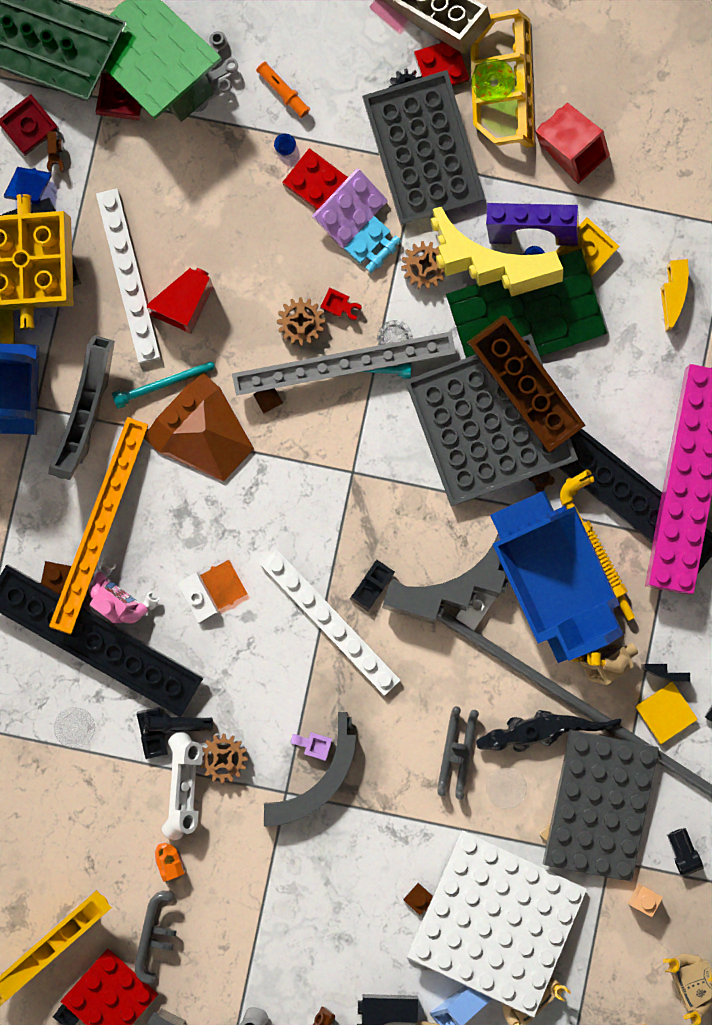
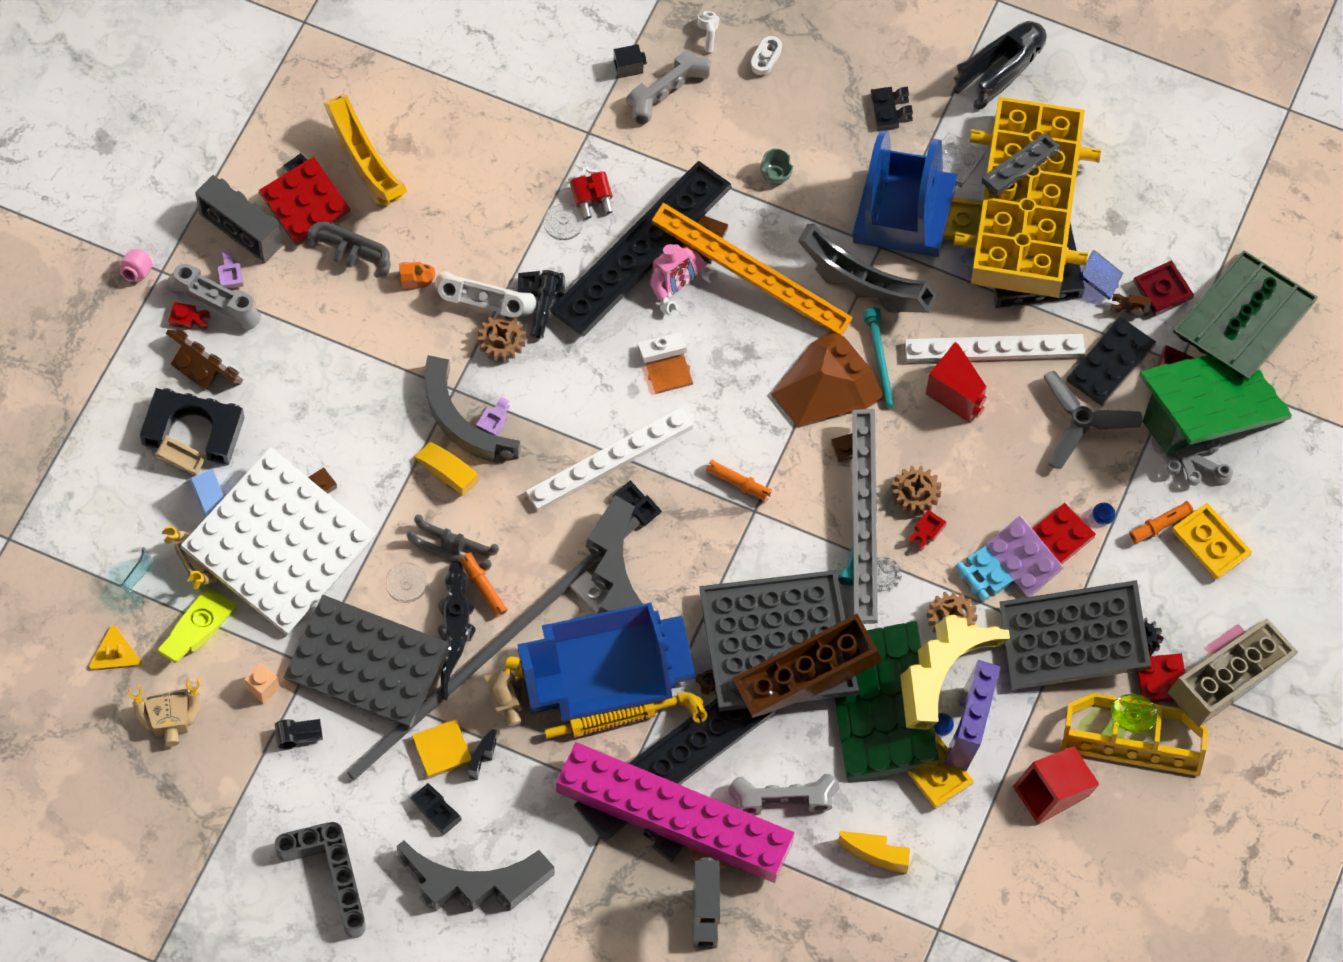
camera: 105 degrees right, 20 degrees down
none -> neon yellow piece [158,587,237,663]
none -> yellow slope [414,442,479,496]
none -> orange pin [459,552,508,618]
none -> red piece [569,167,613,219]
none -> orange pin [706,459,772,502]
none -> light grey plate [728,774,839,815]
none -> dark grey piece [1044,371,1142,469]
none -> black piece [1066,316,1156,406]
none -> yellow plate [1172,503,1252,581]

